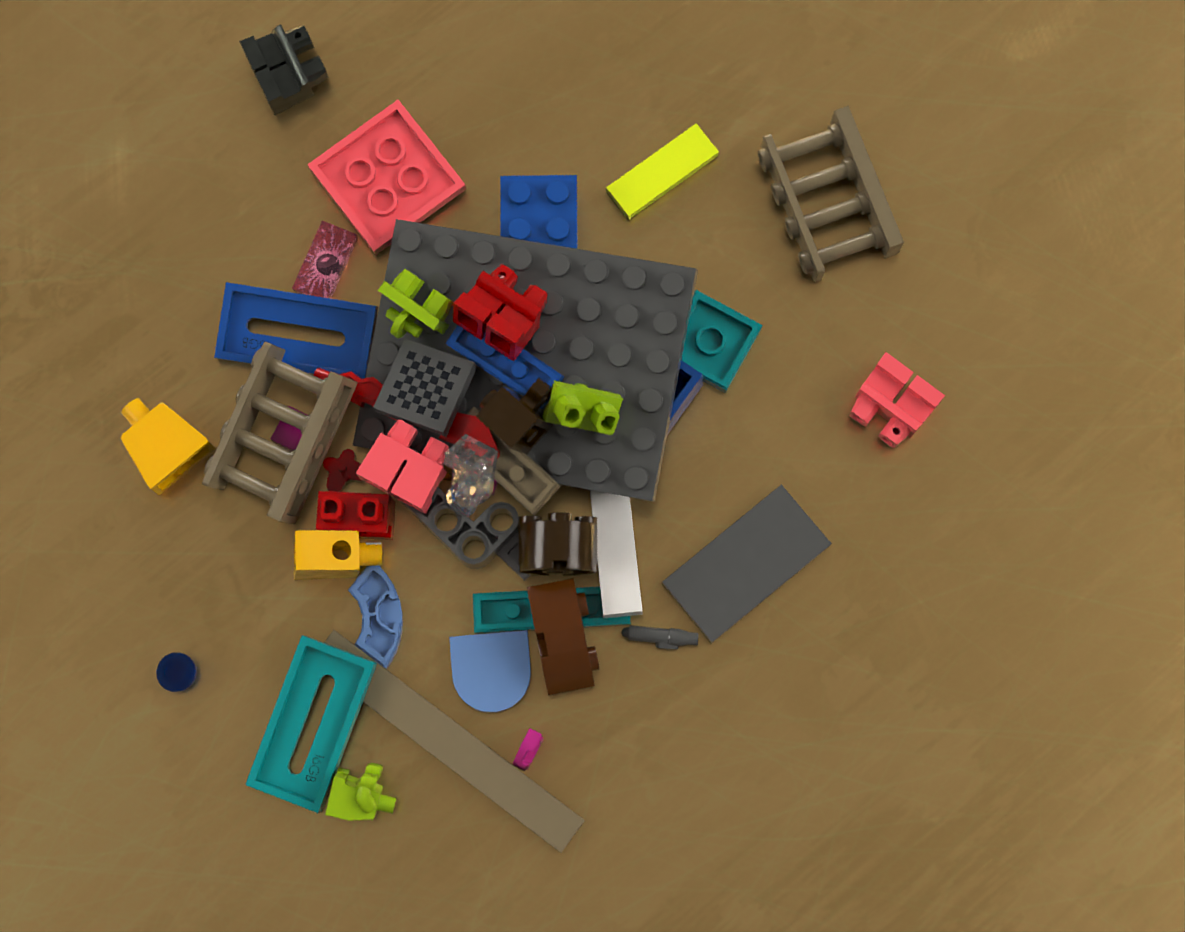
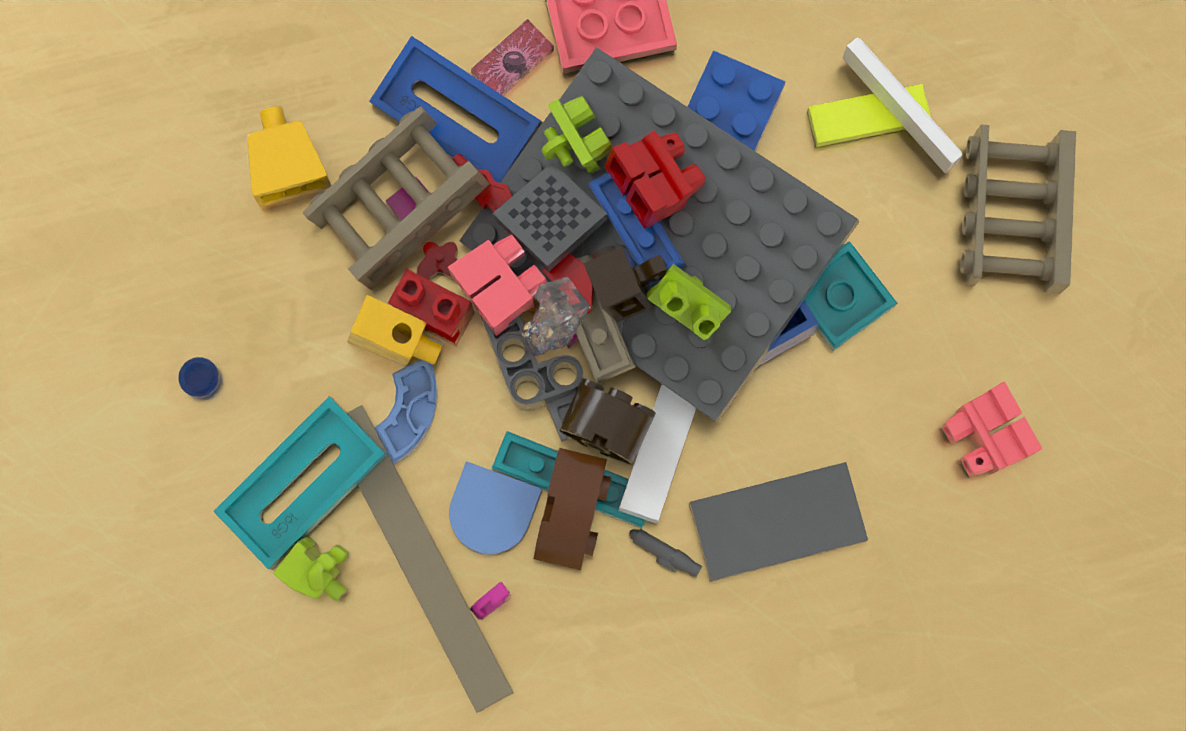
camera: 20 degrees right, 0 degrees up
none -> white tile [842,37,962,174]

